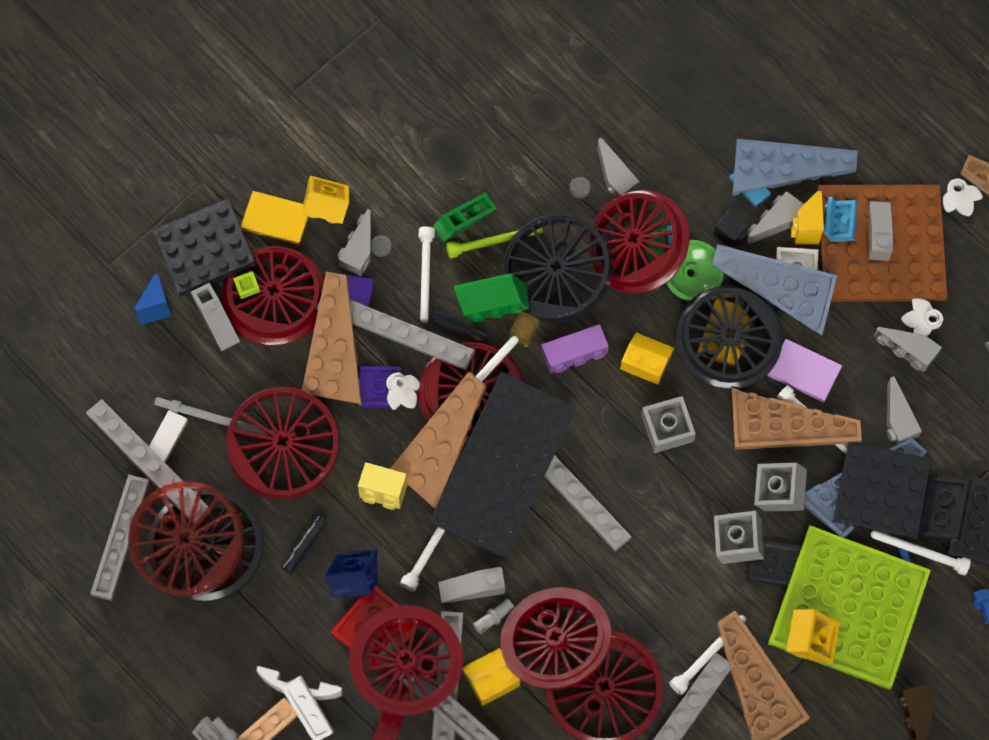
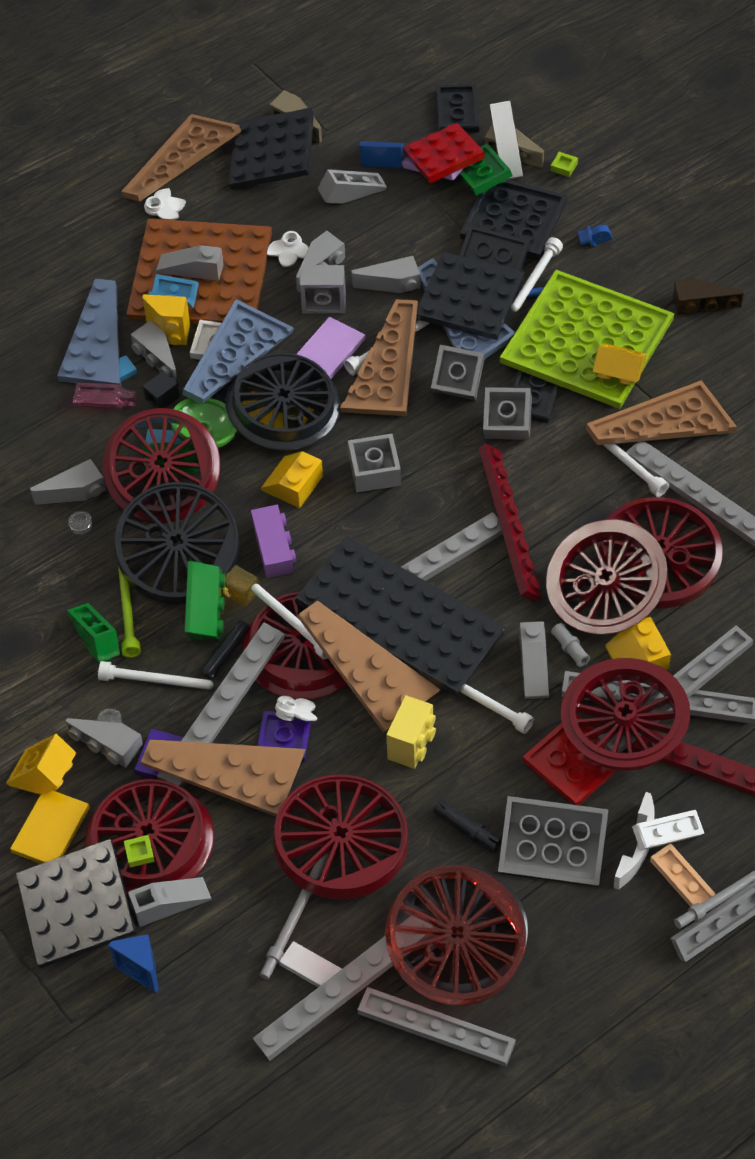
camera: 80 degrees left, 15 degrees down
clear blue slope [325,550,378,598] -> none
none -> clear pink hinge [73,383,136,408]
none -> light grey brick [300,265,346,314]
none -> dark red plate [479,443,542,602]
none -> light grey slope [498,796,609,885]

